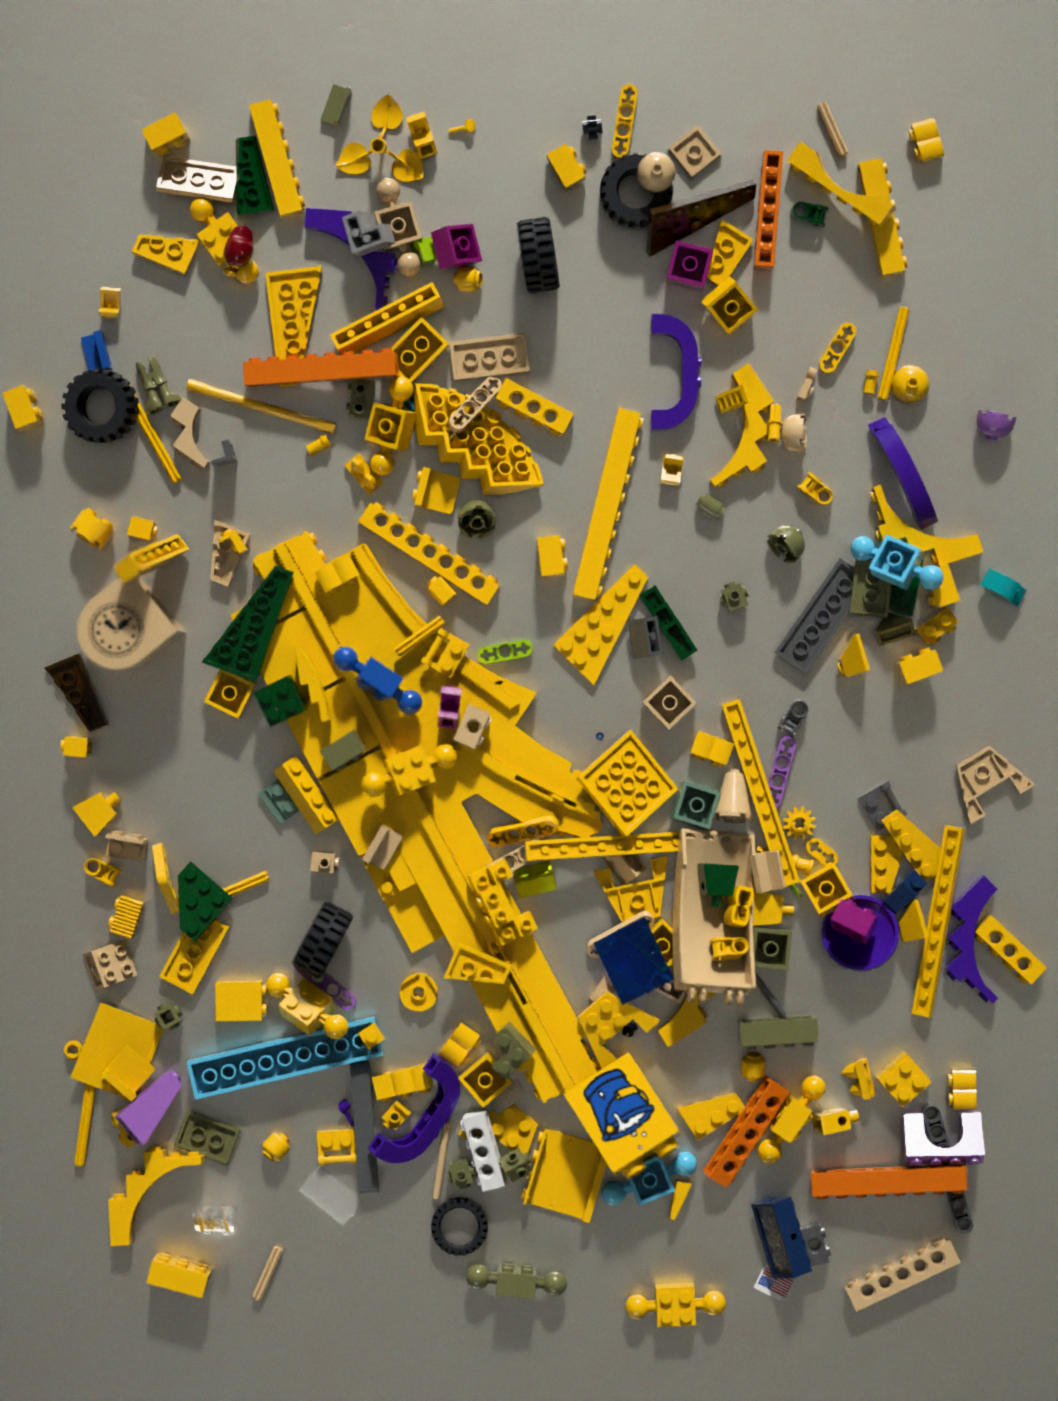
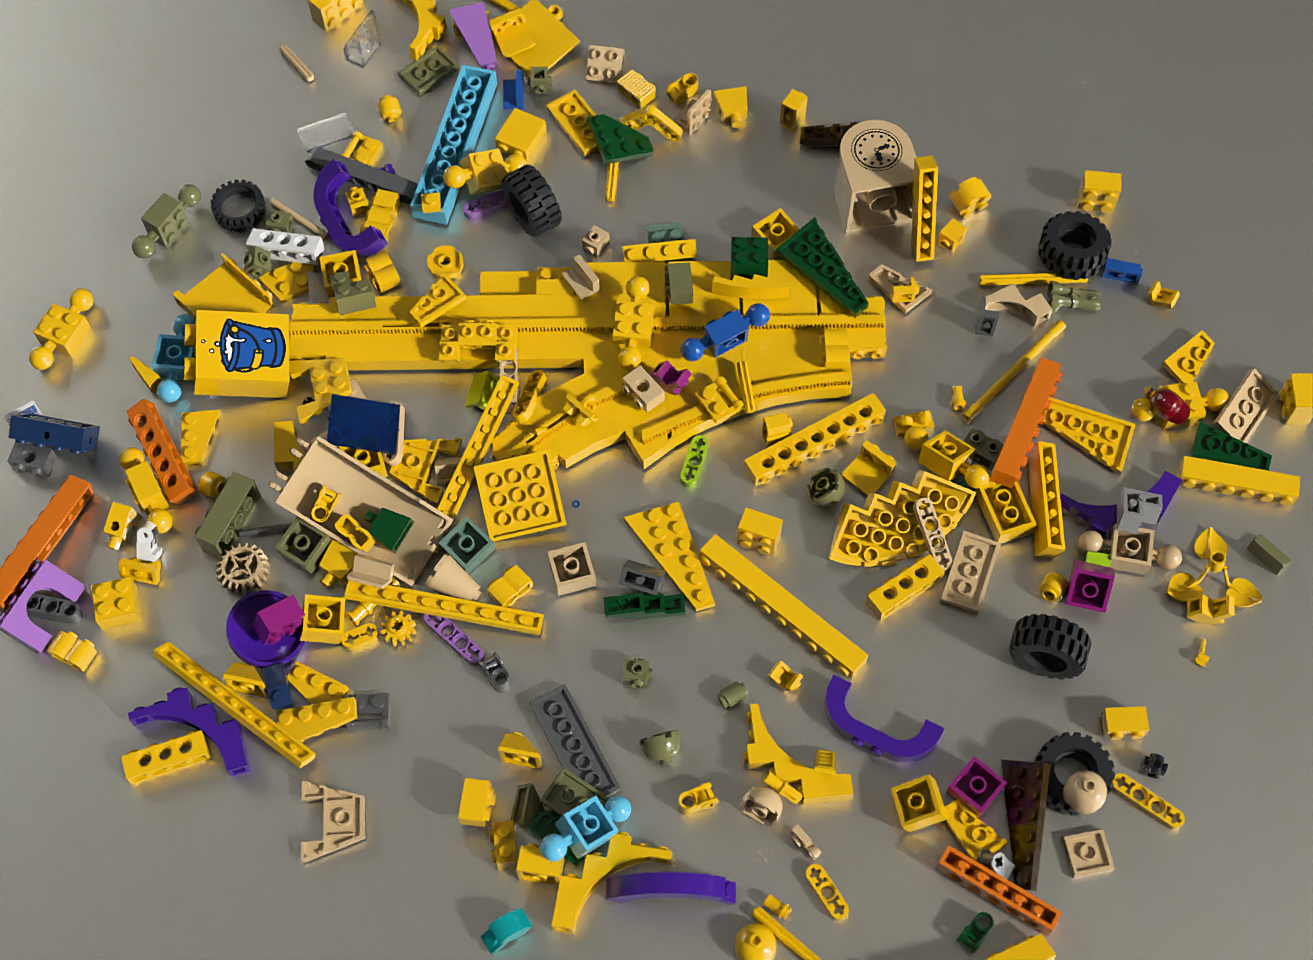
camera: 120 degrees right, 25 degrees down
none -> white leg [137,521,162,562]
none -> tan gear [216,543,270,595]
none -> blue panel [503,70,524,110]
none -> yellow hips [563,393,599,427]
none -> flat silver piece [977,849,1016,880]

